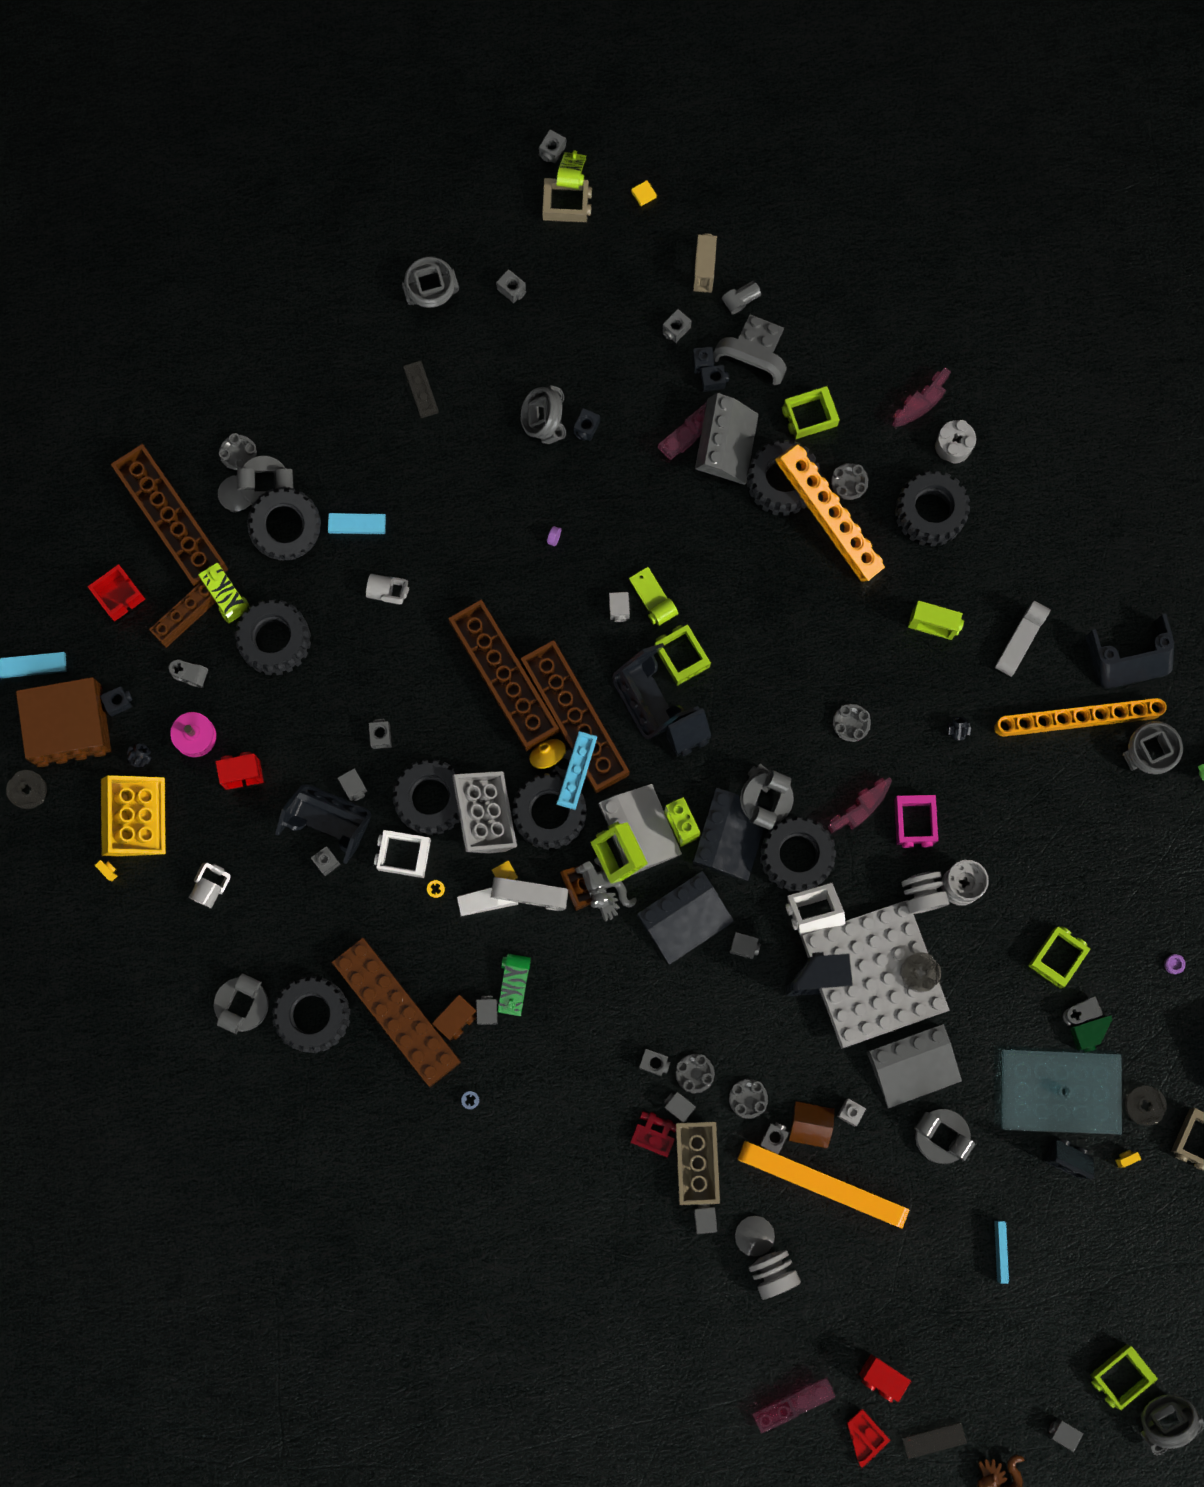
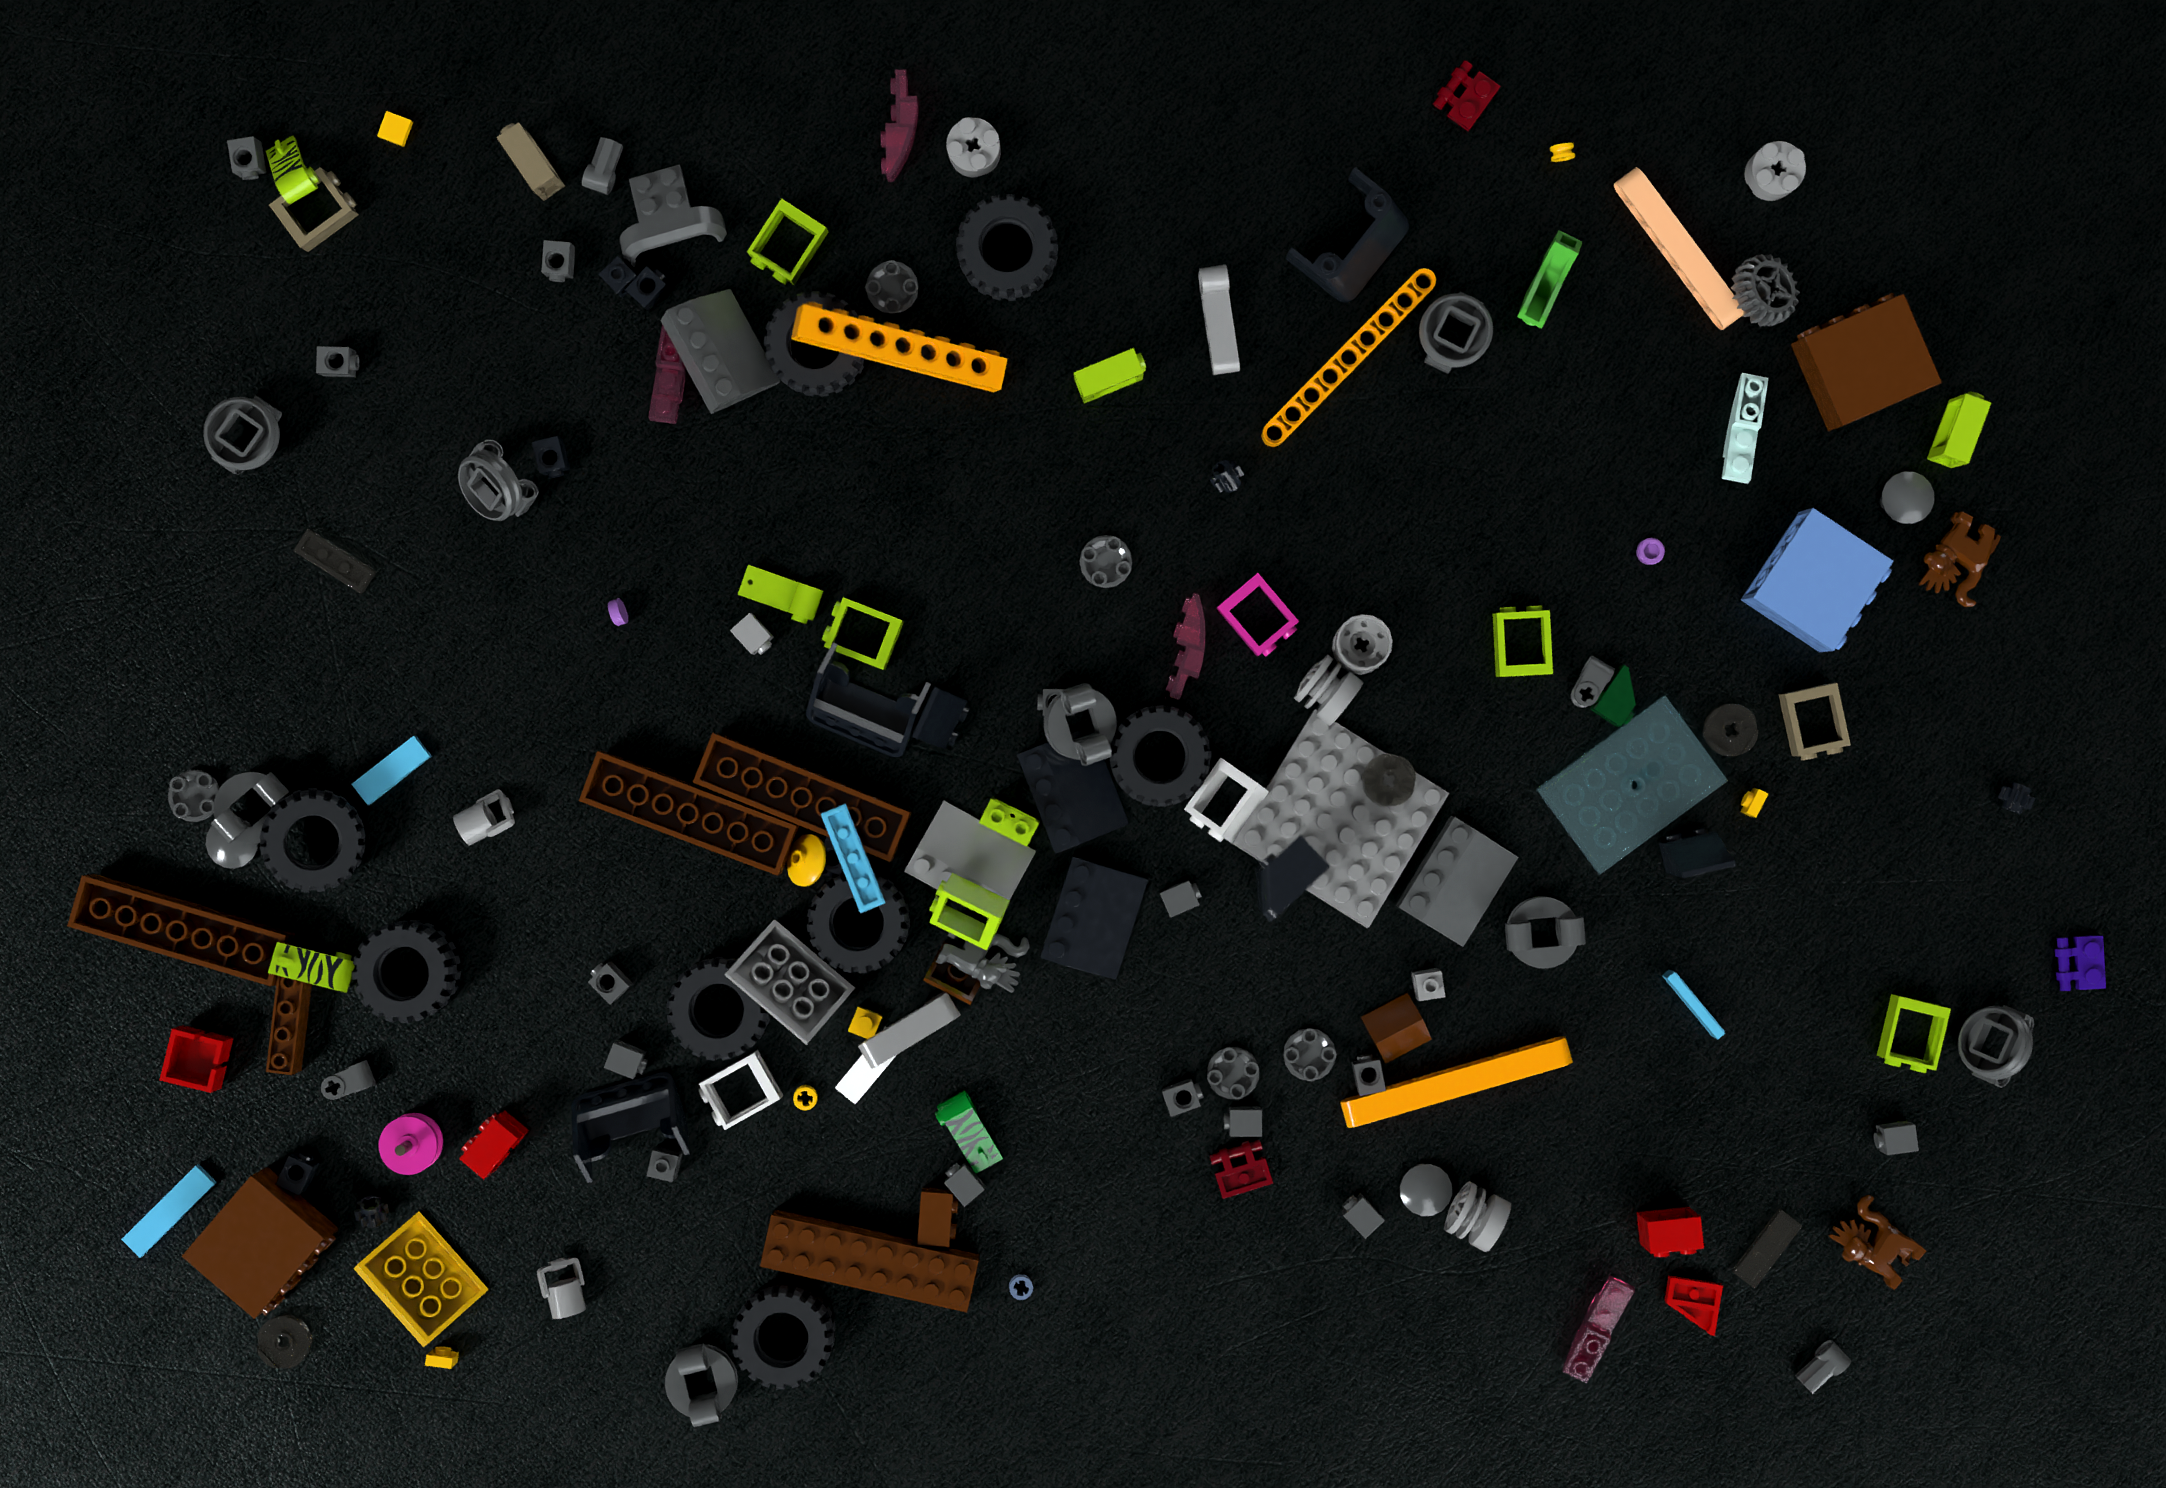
camera: 40 degrees left, 10 degrees up
dark tan brick [676,1122,720,1205] -> none

